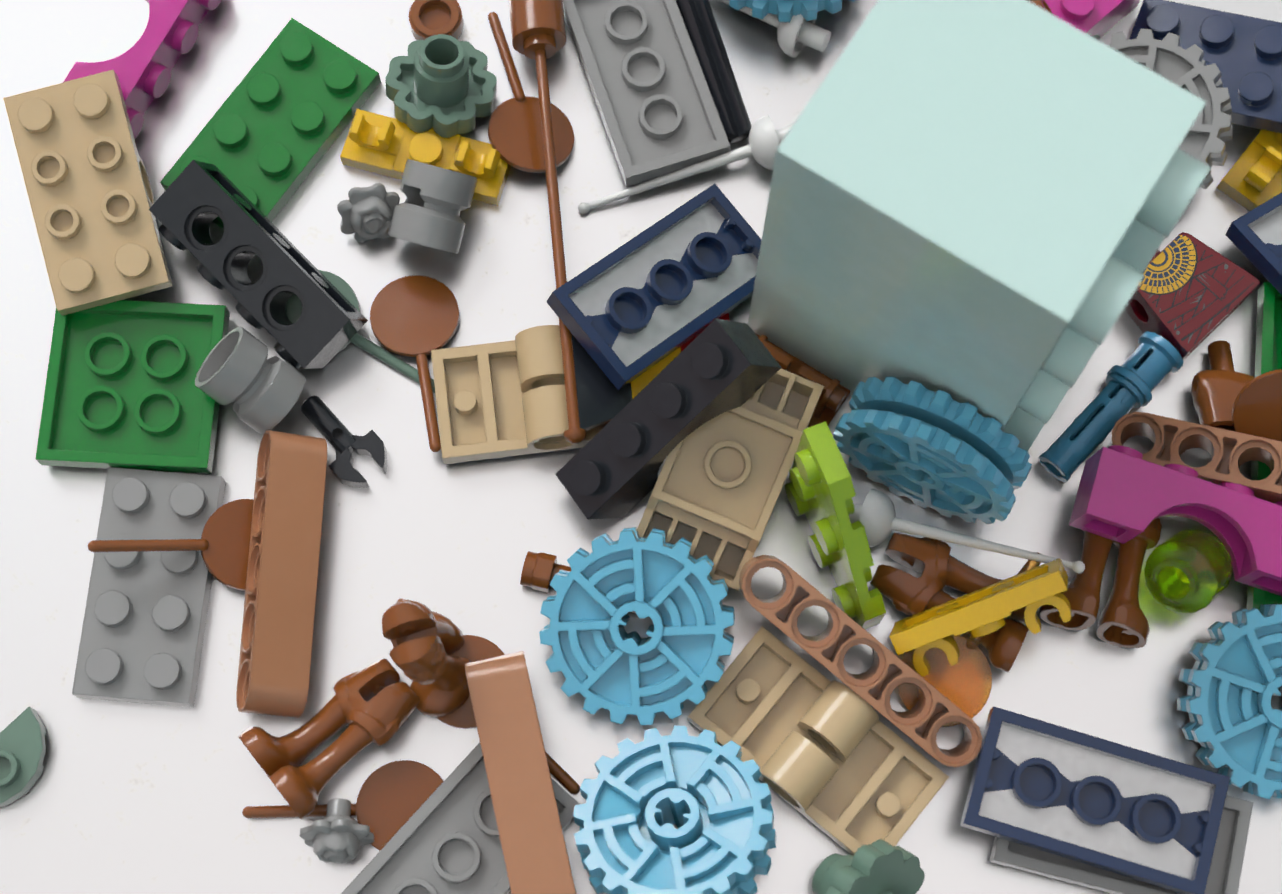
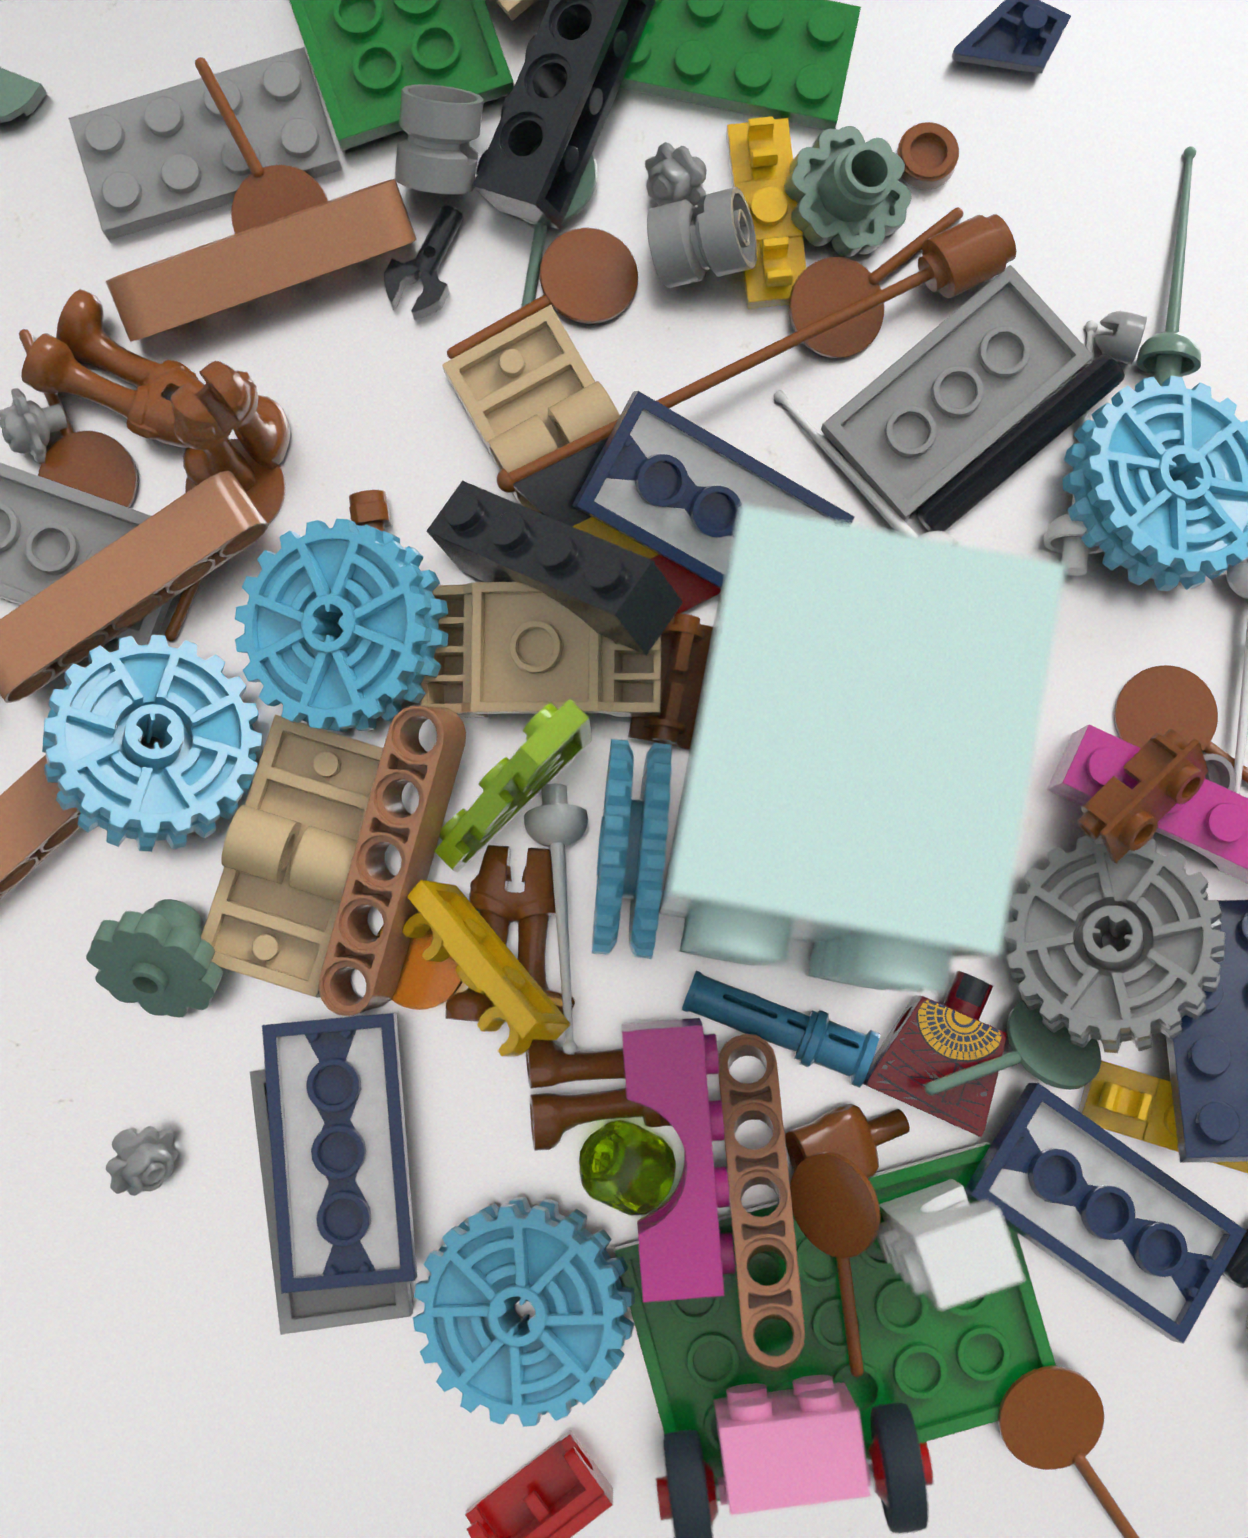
camera: 70 degrees right, 10 degrees up
none -> sand green piece [925,1000,1101,1096]

